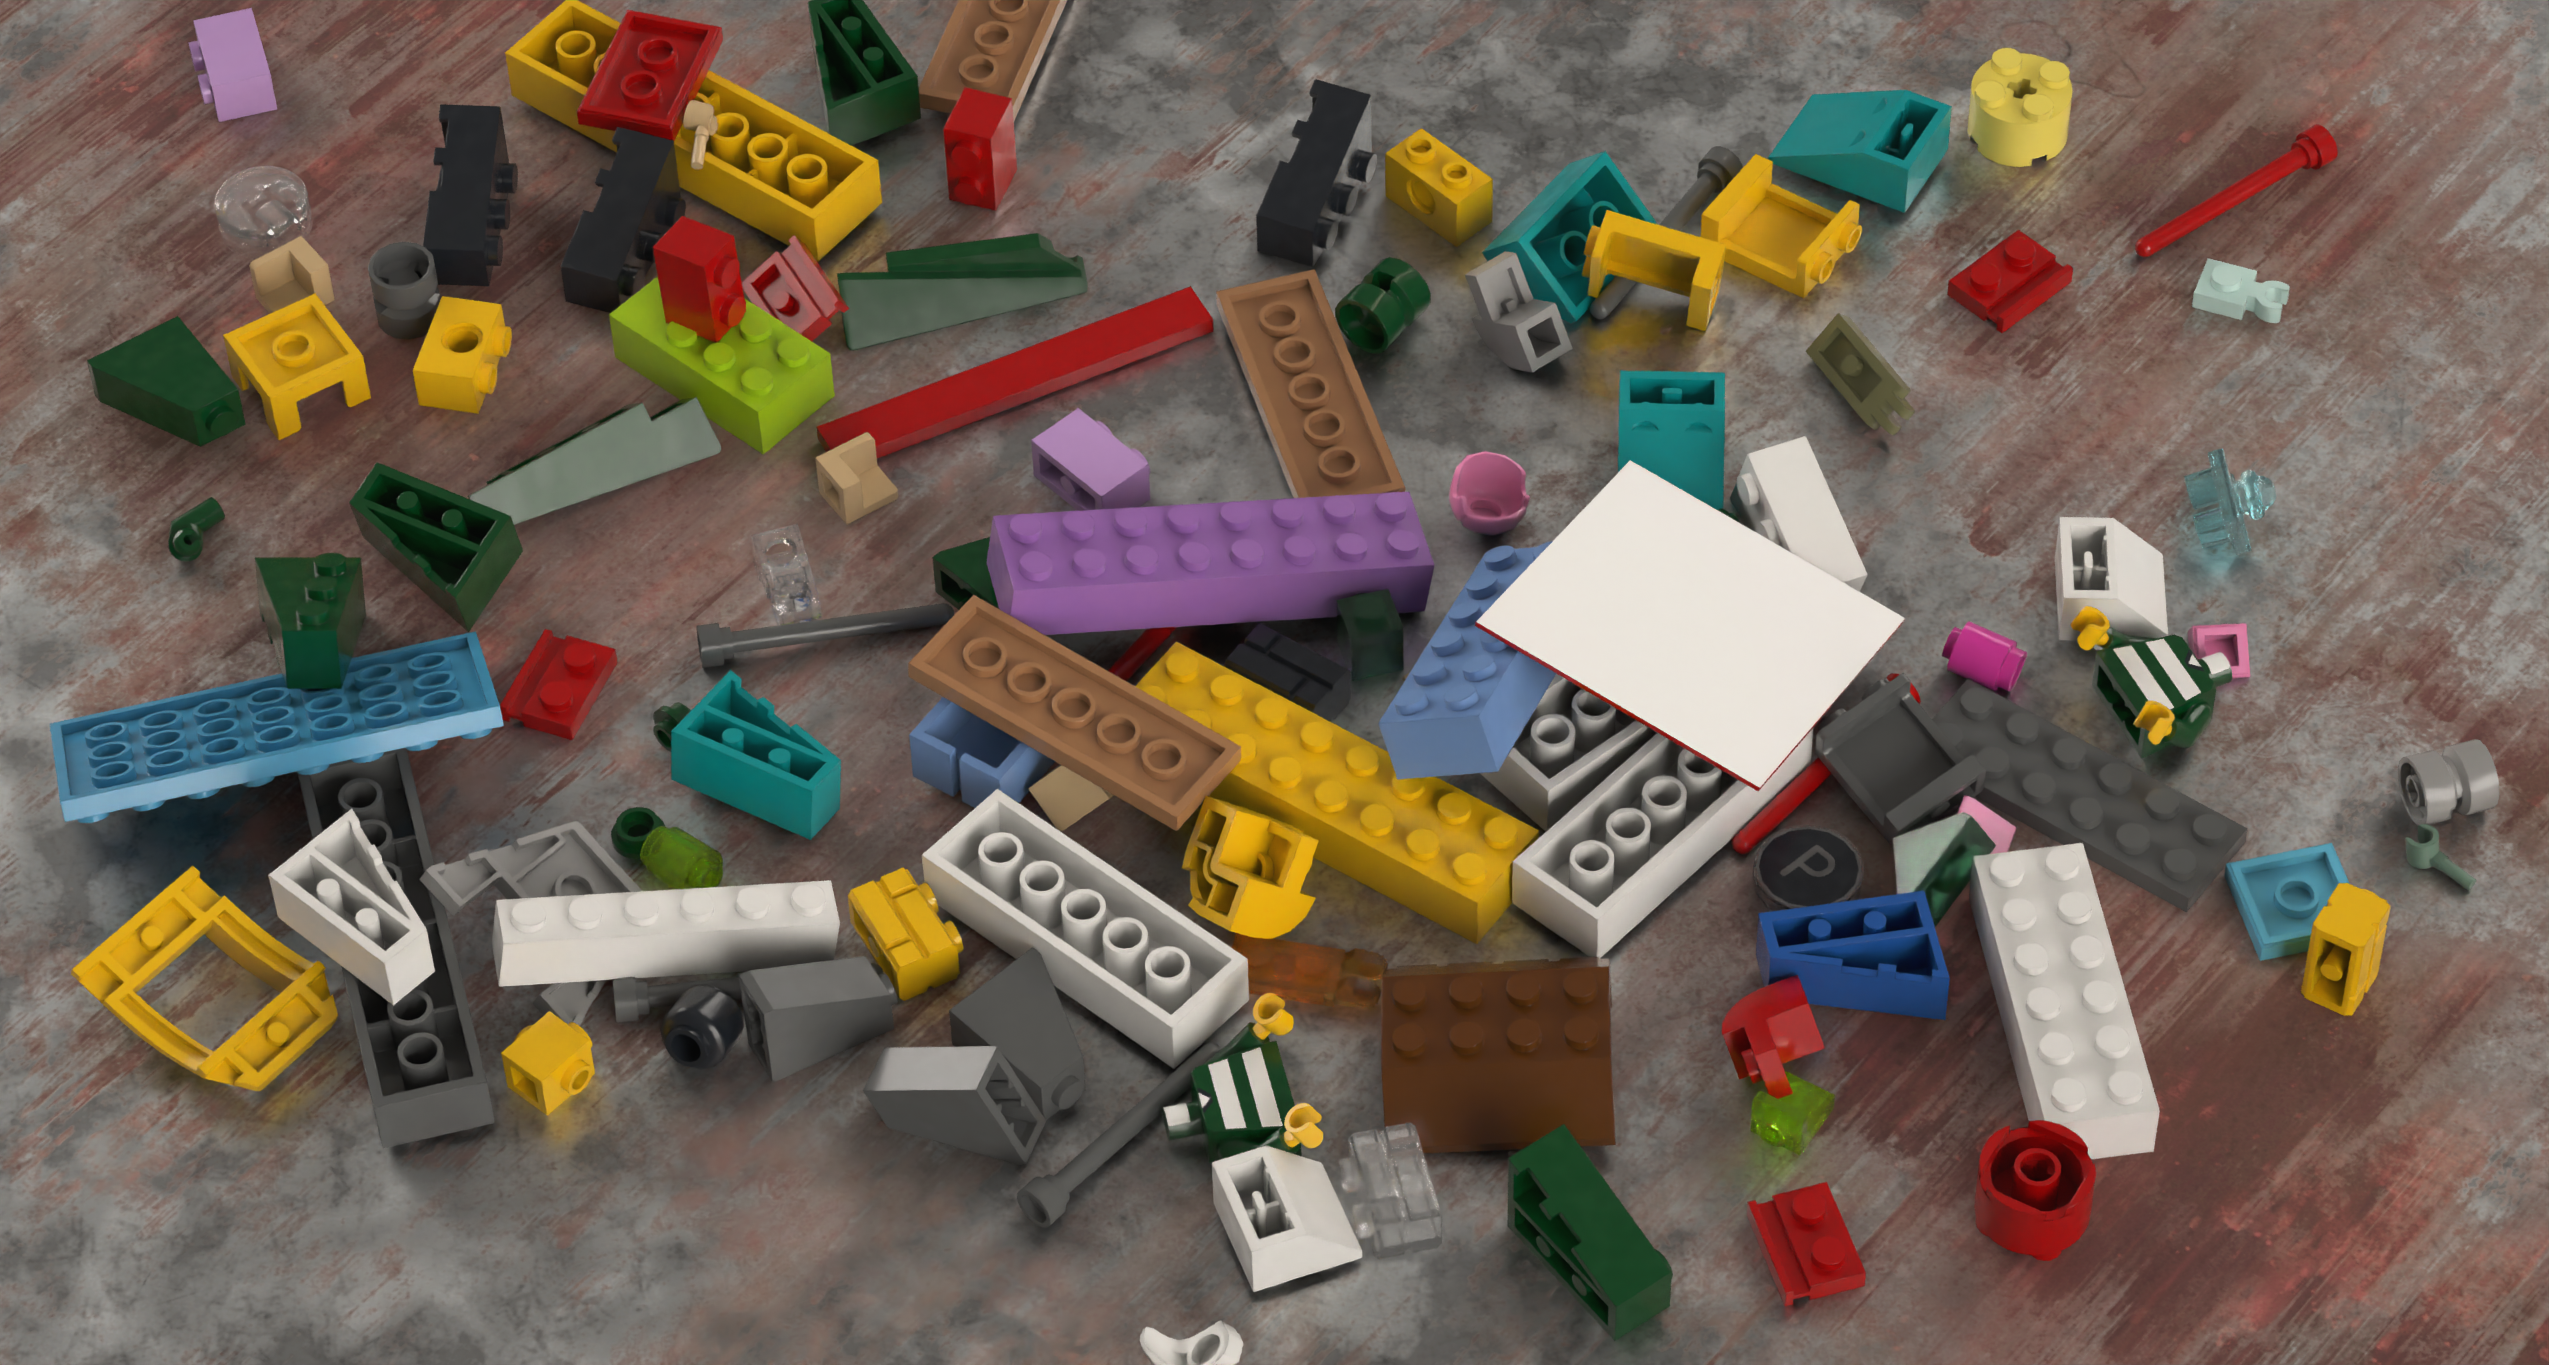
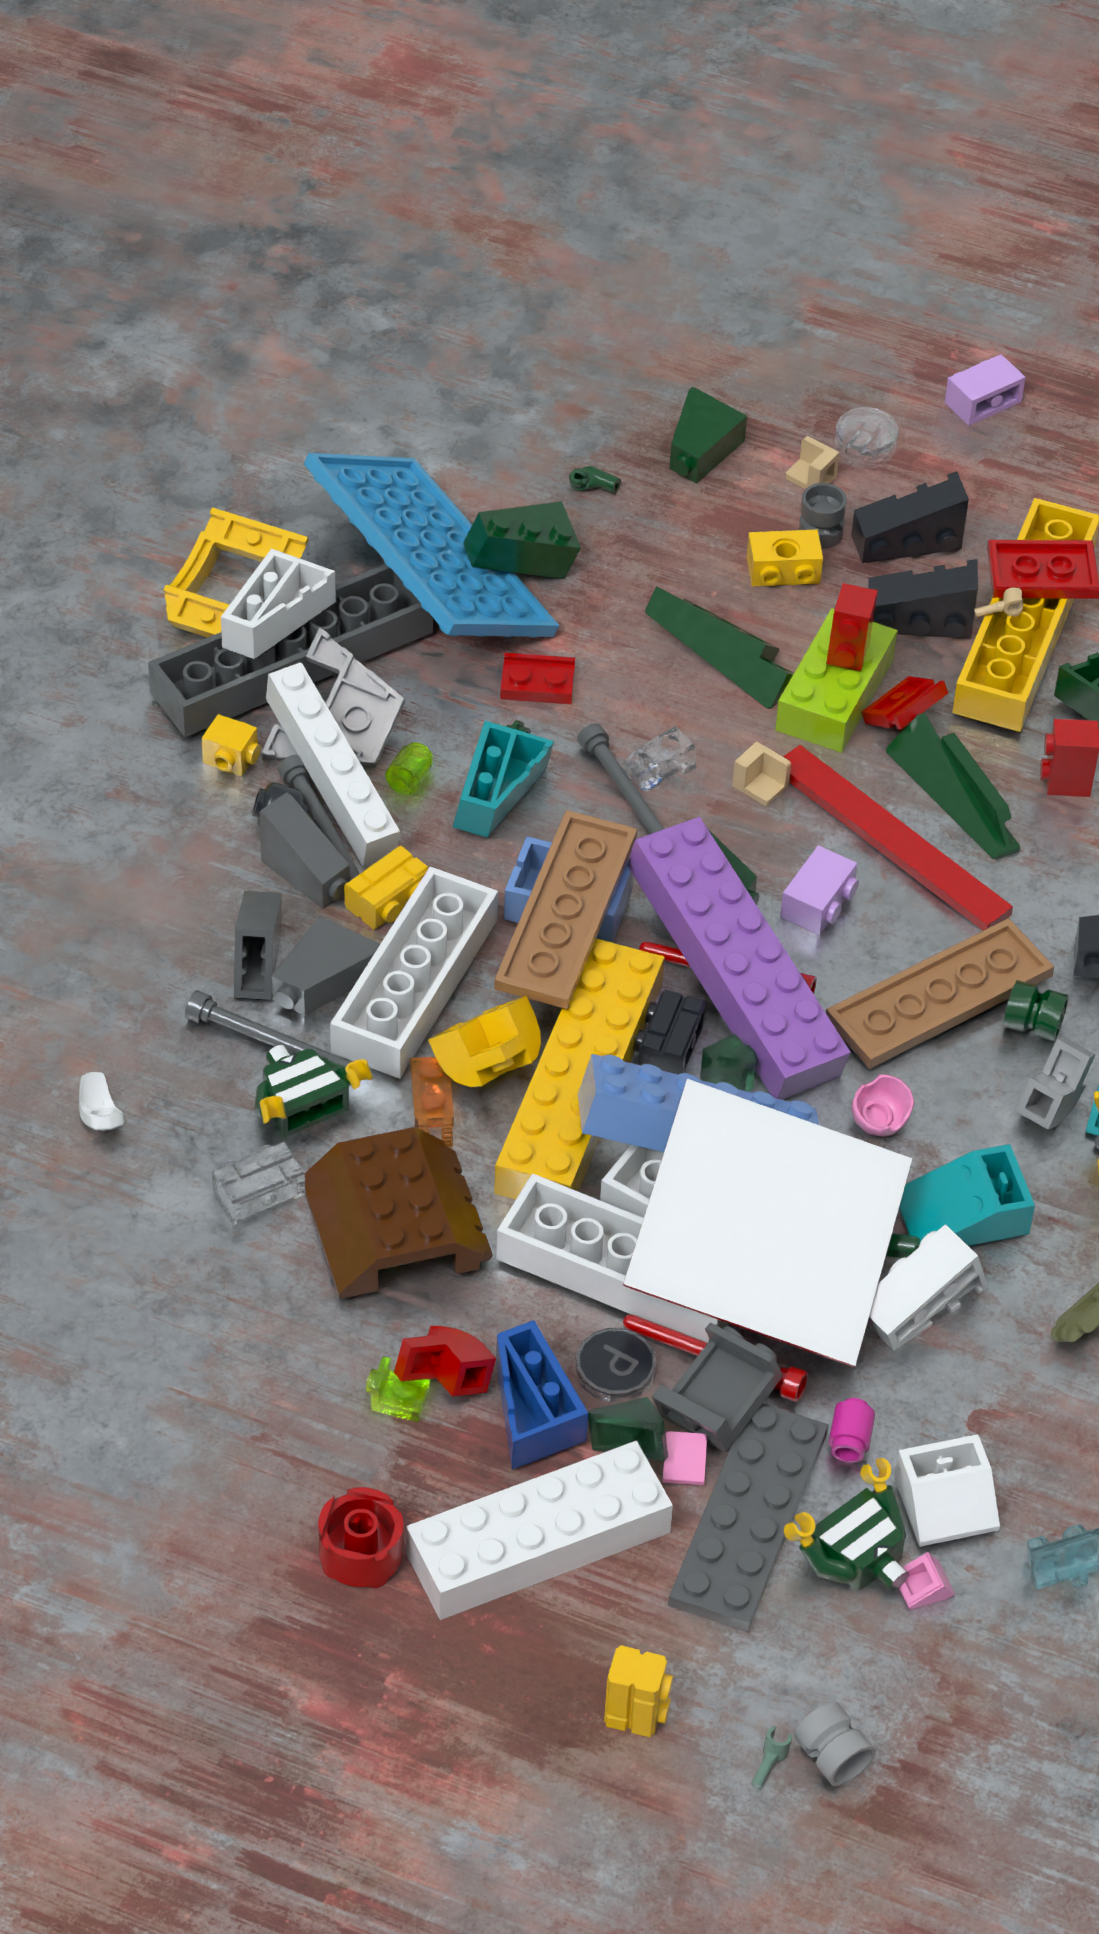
camera: 70 degrees right, 0 degrees up
yellow panel [223,293,371,440] -> none
dark green wedge [349,462,523,632] -> none
dark green plate [611,807,667,859] -> none
white slope [1212,1146,1362,1292] -> none
dark green wedge [1507,1124,1673,1341] -> none
red plate [1747,1182,1866,1307] -> none
medium azure tile [2224,843,2350,961] -> none

